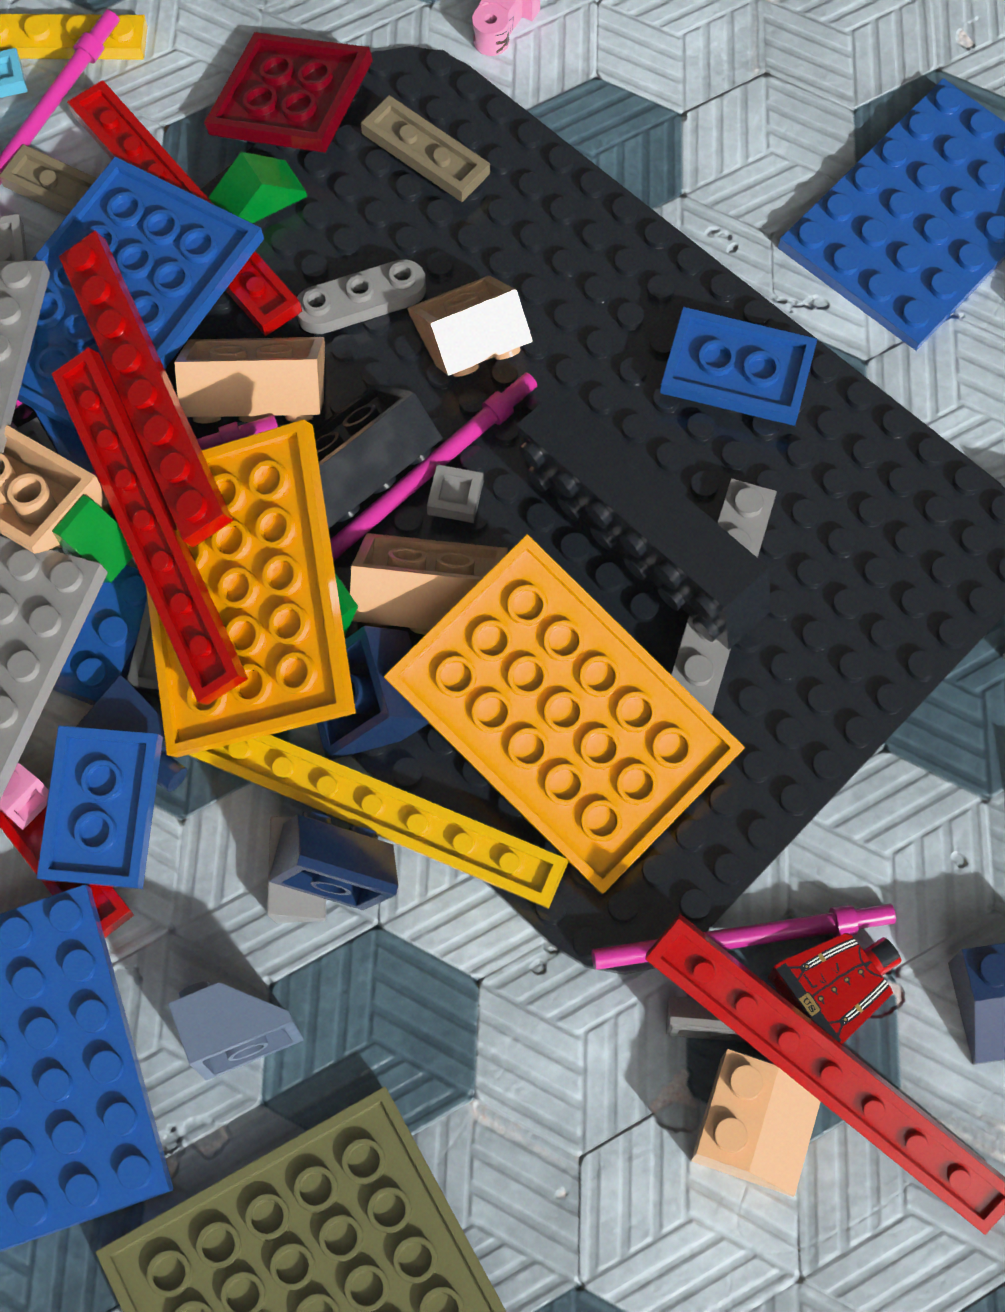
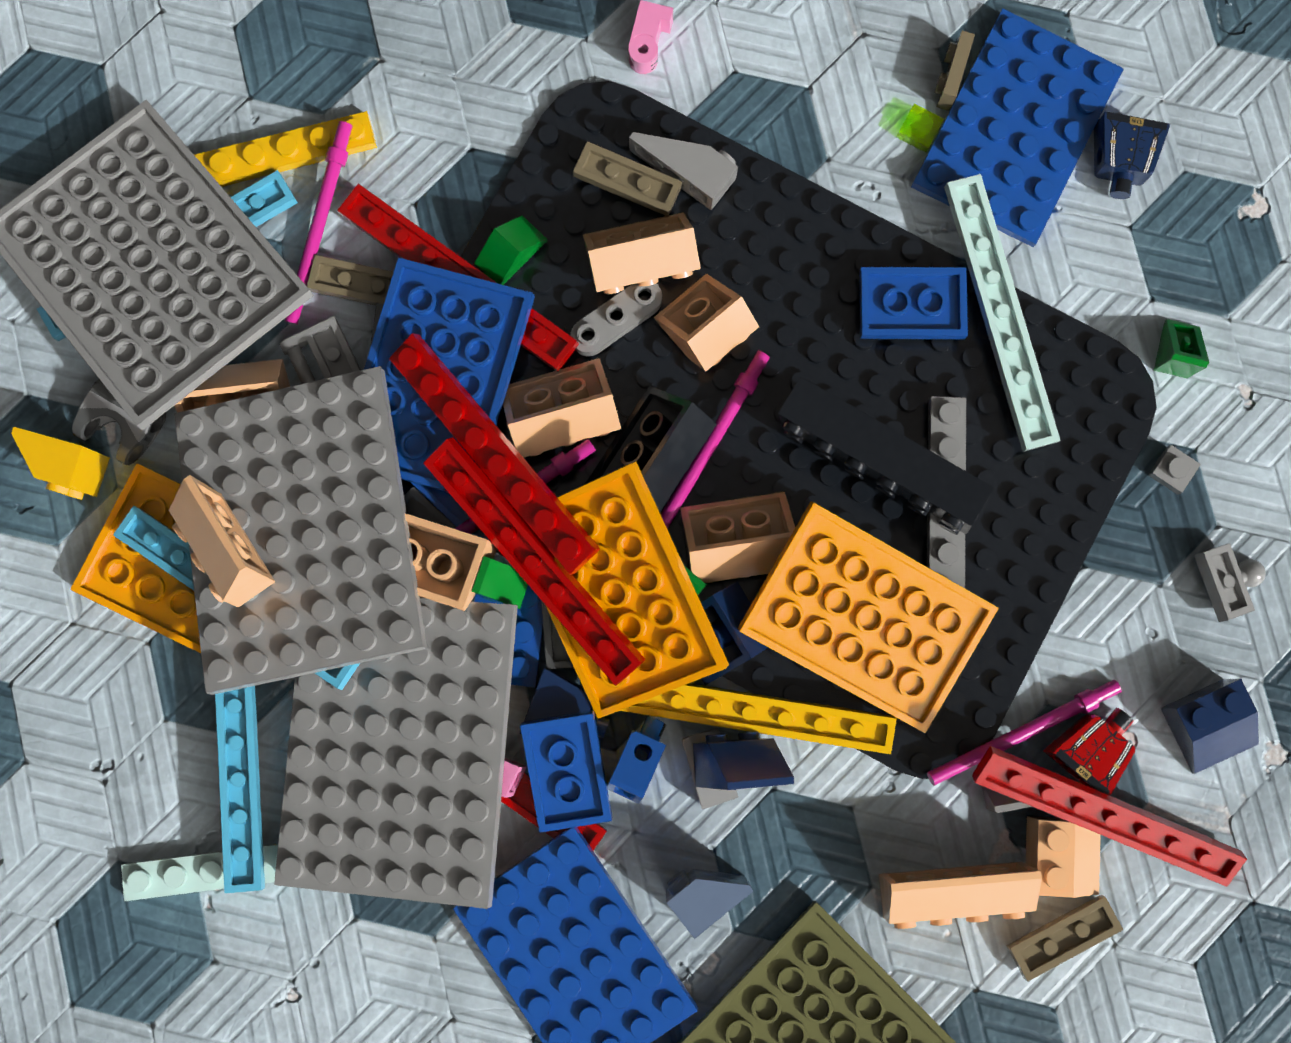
camera: 15 degrees left, 15 degrees up
dark red plate [204,32,373,153] -> none
light grey plate [427,465,483,523] -> none
none -> light nougat slope [583,213,701,294]
none -> blue torso [607,716,666,804]
none -> light grey slope [629,132,738,210]
none -> light nougat slope [879,862,1042,929]
none -> clear neon green plate [896,104,944,152]
none -> dark tan plate [934,30,975,111]
none -> light aqua plate [944,174,1061,452]
none -> dark tan plate [1006,895,1123,982]

